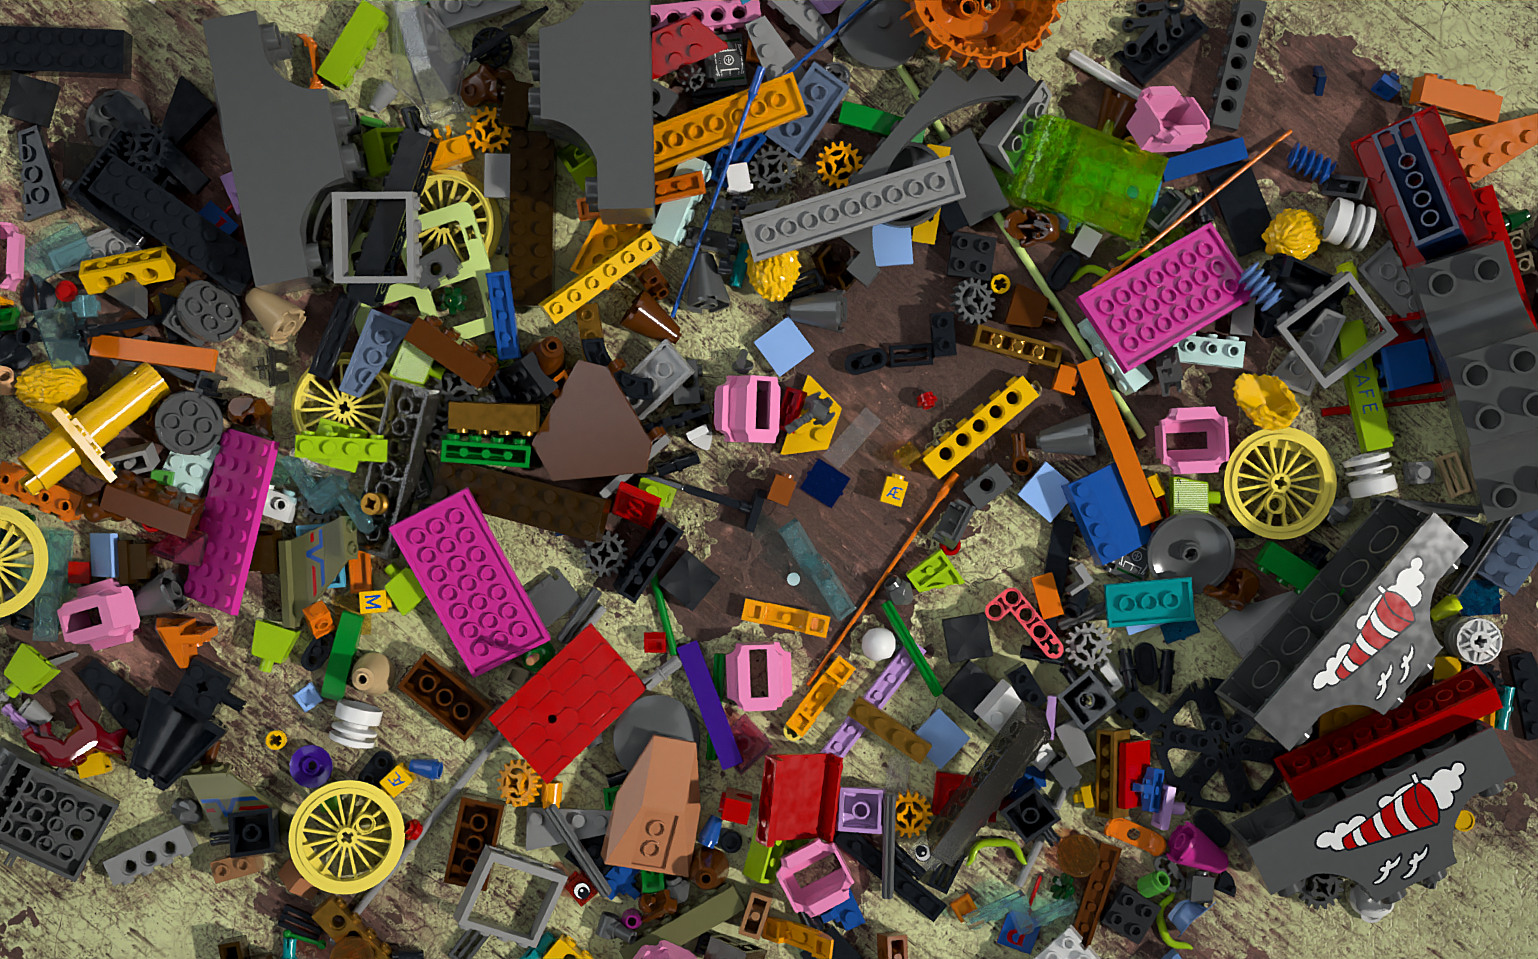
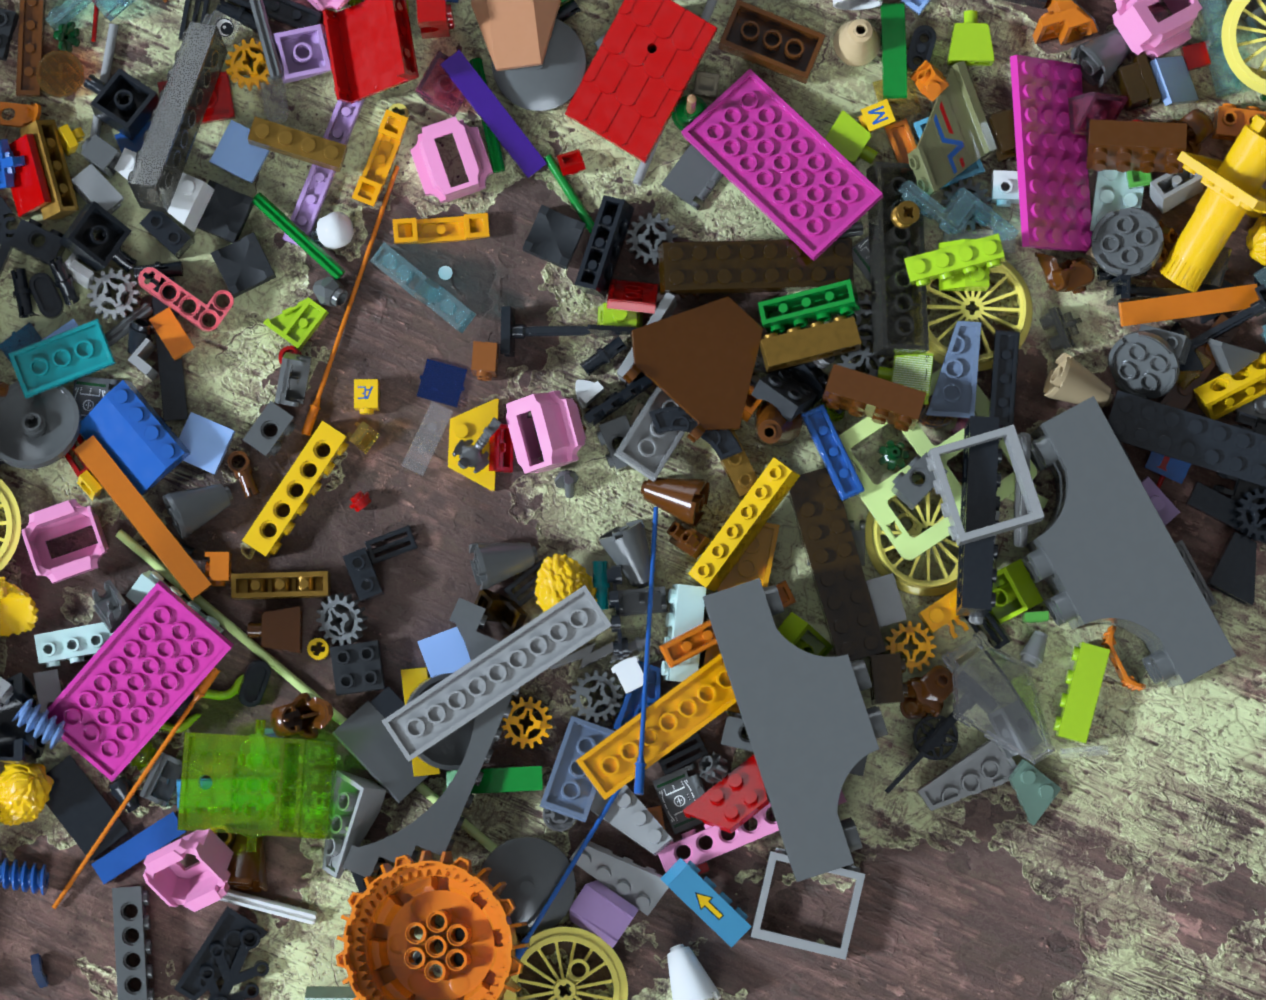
camera: 160 degrees right, 5 degrees down
dark grey axle [557,587,602,644] -> none
light grey axle [642,655,683,691] -> none
light blue tile [754,316,814,377] -> none
black plate [844,348,887,375] -> none
lime animal [965,838,1027,866] -> none
lavender tile [1030,694,1058,740] -> none
light grey panel [1071,224,1103,260] -> none
lime torso [1169,477,1221,516] -> none

